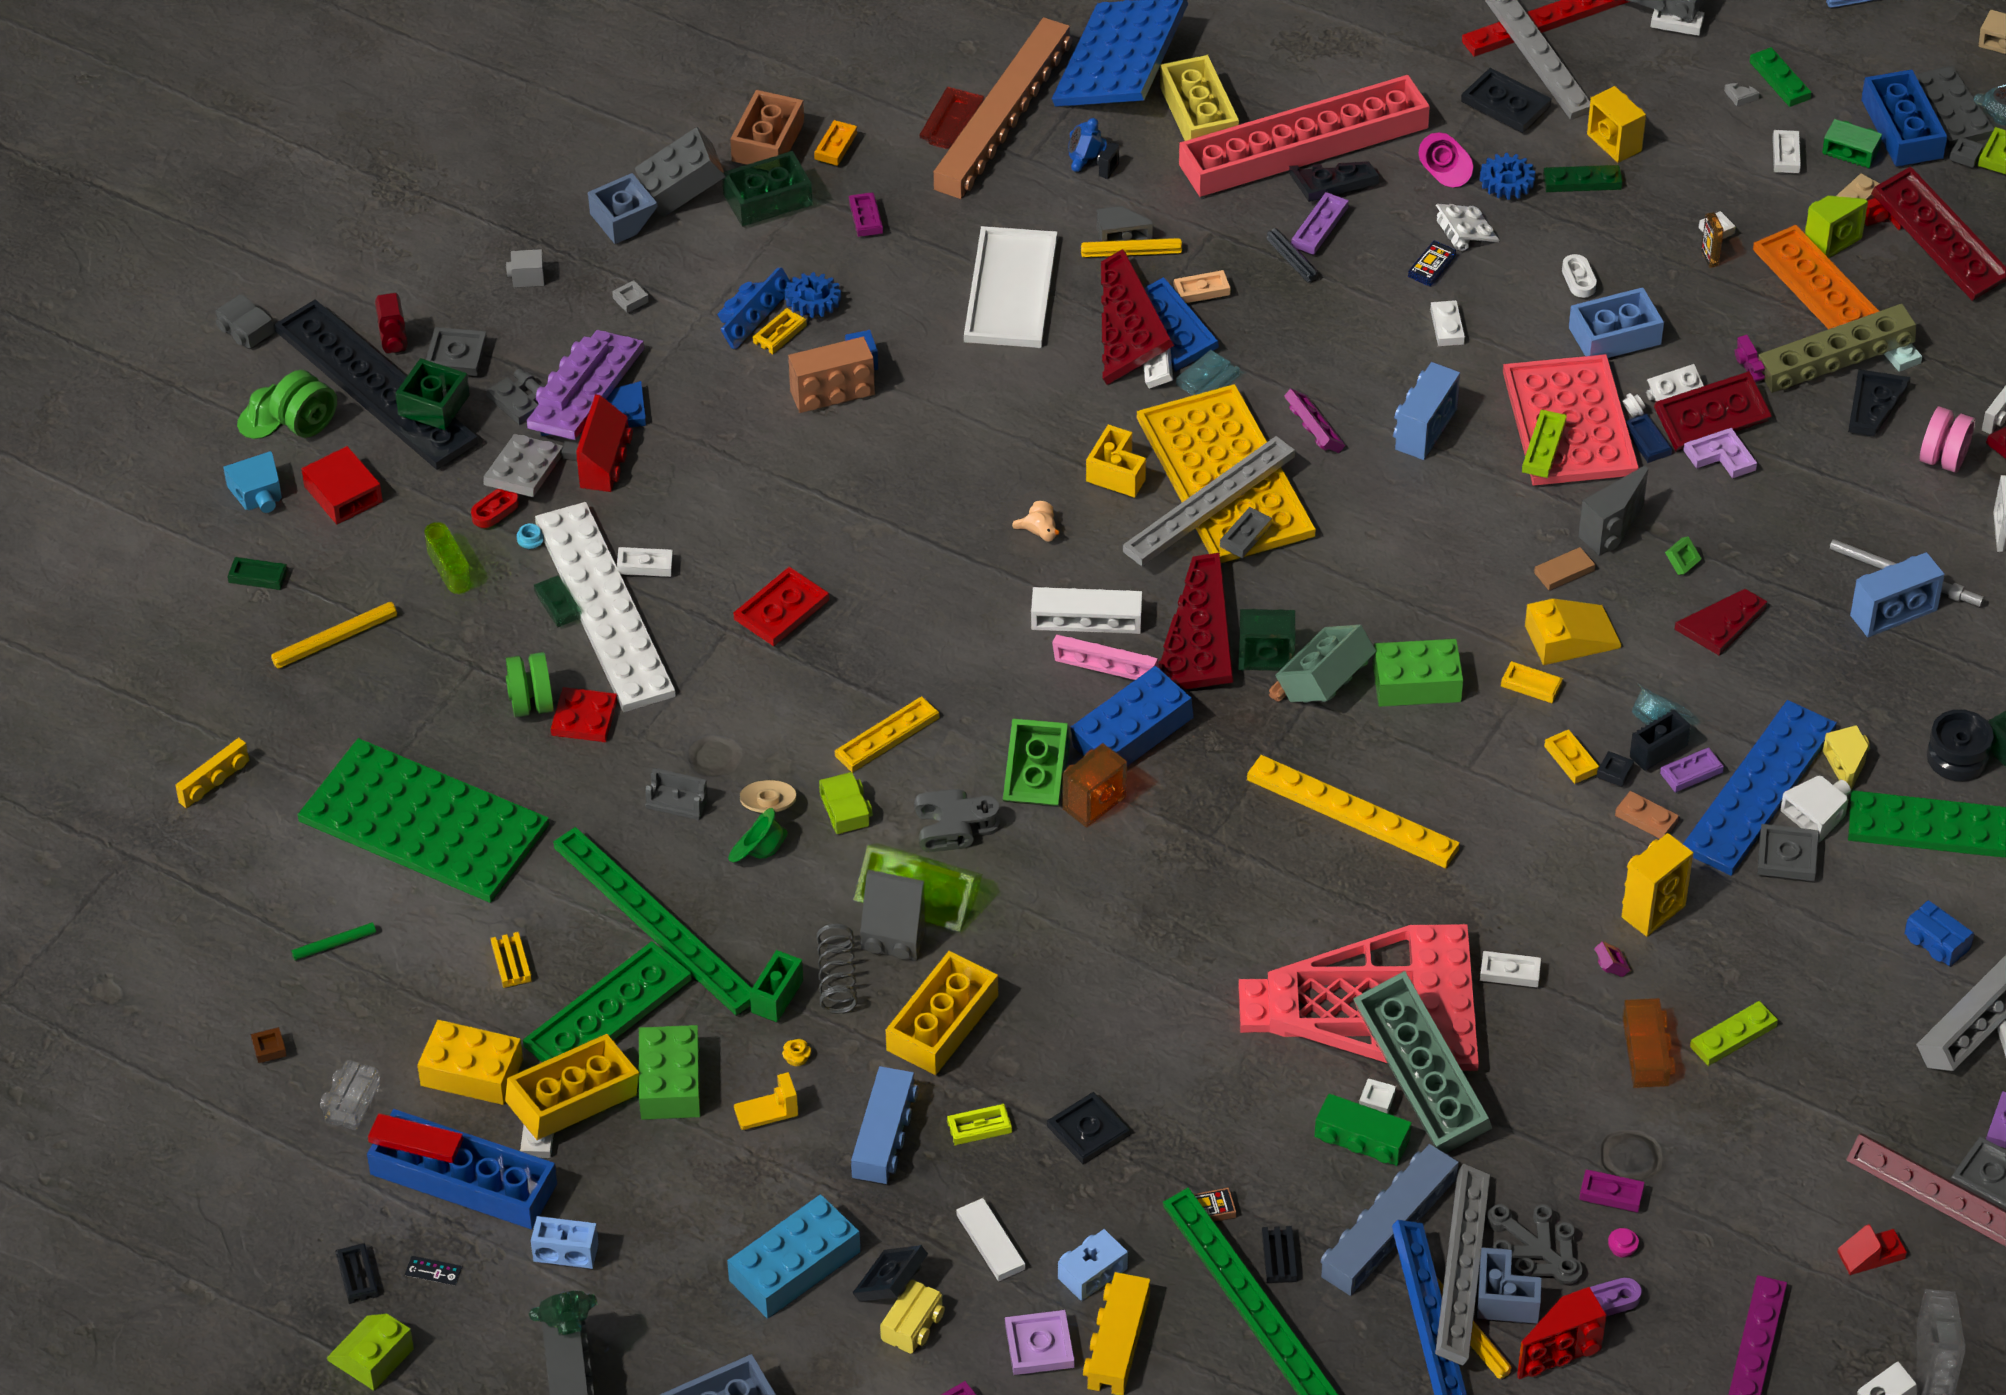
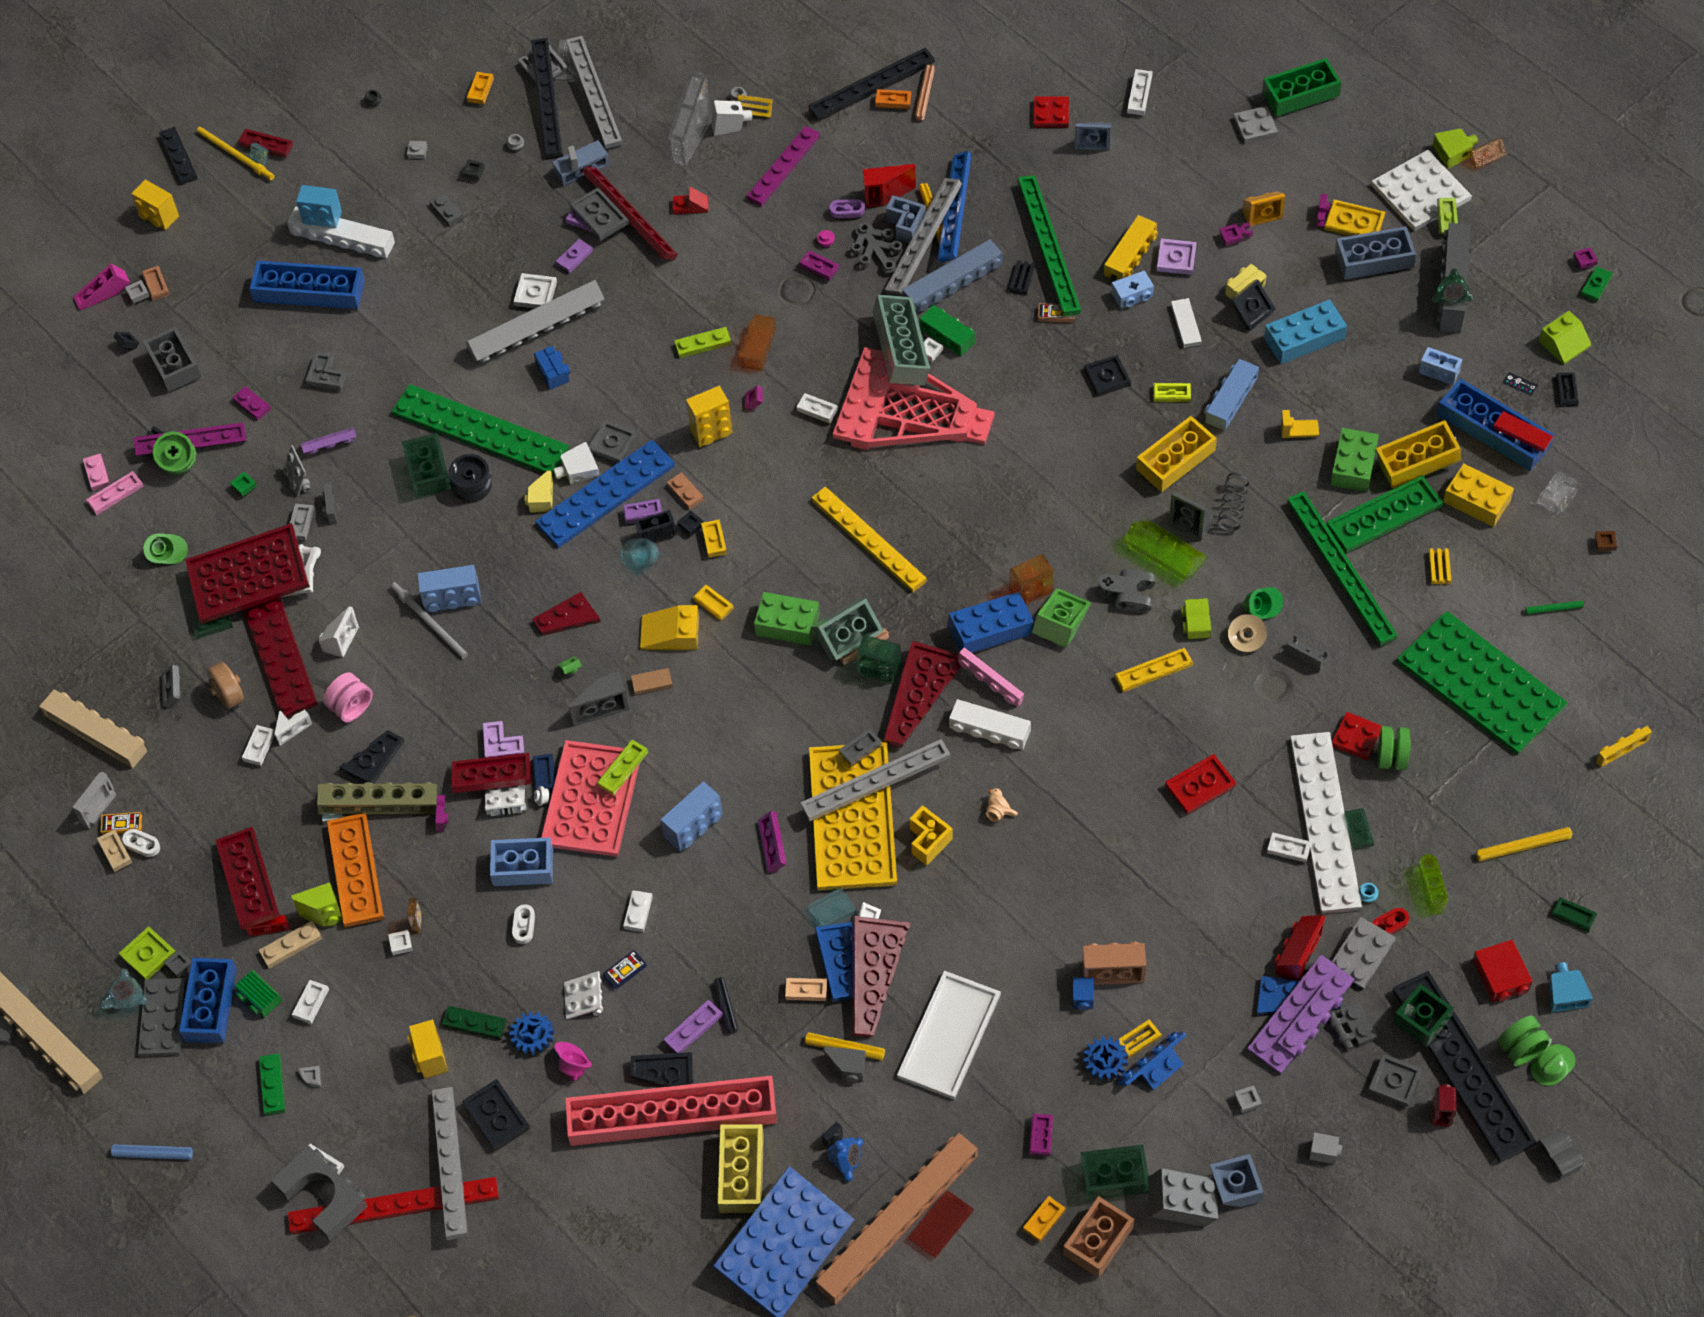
camera: 160 degrees left, 10 degrees up
green brick [750,950,804,1022] -> none
yellow plate [782,1039,811,1066] -> none

